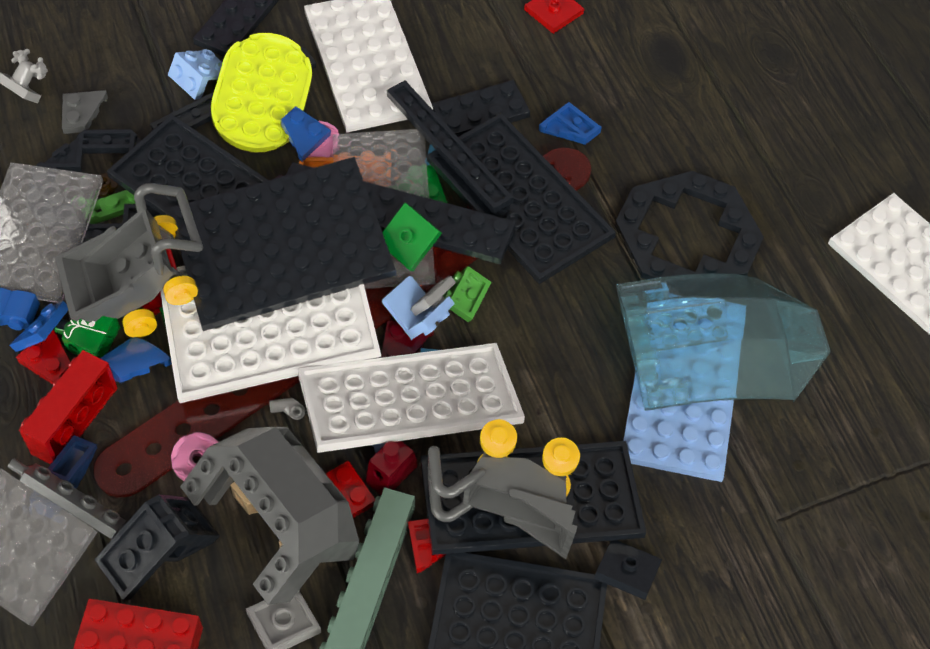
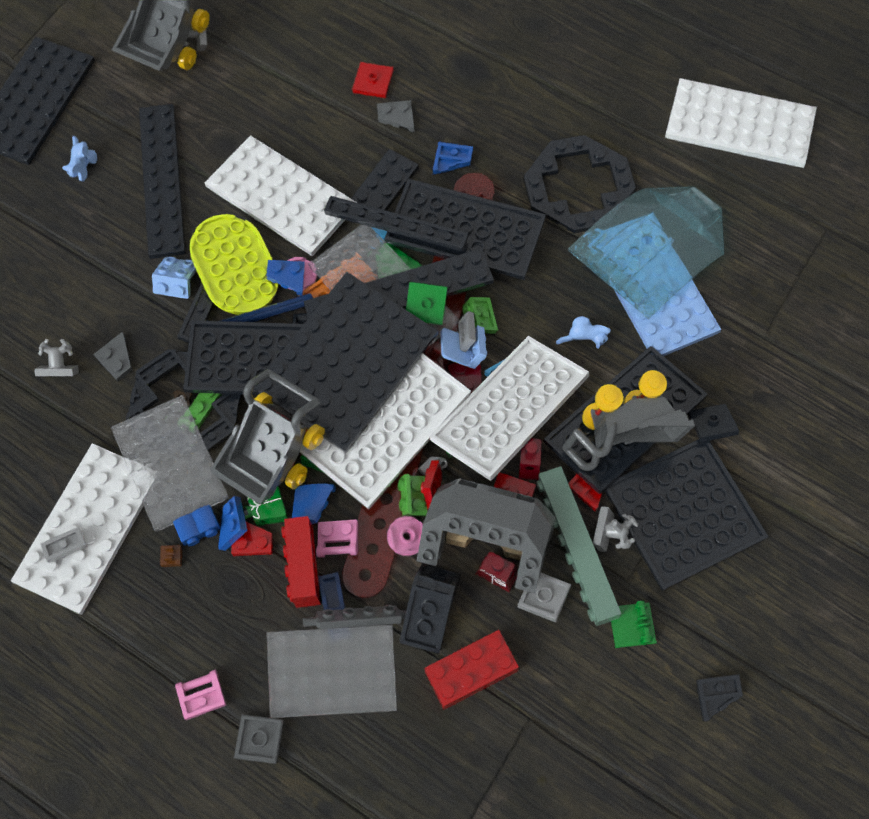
camera: 30 degrees left, 10 degrees up
none -> dark blue axle [220,293,313,322]
none -> bright pink plate [316,520,358,558]
none -> dark grey wing [377,100,414,132]
none -> bright green bracket [398,474,427,516]
none -> red wing [421,460,442,509]
none -> dark red torso [475,551,518,592]
none -> light blue animal [556,316,611,349]
none -> light grey piece [593,507,638,552]

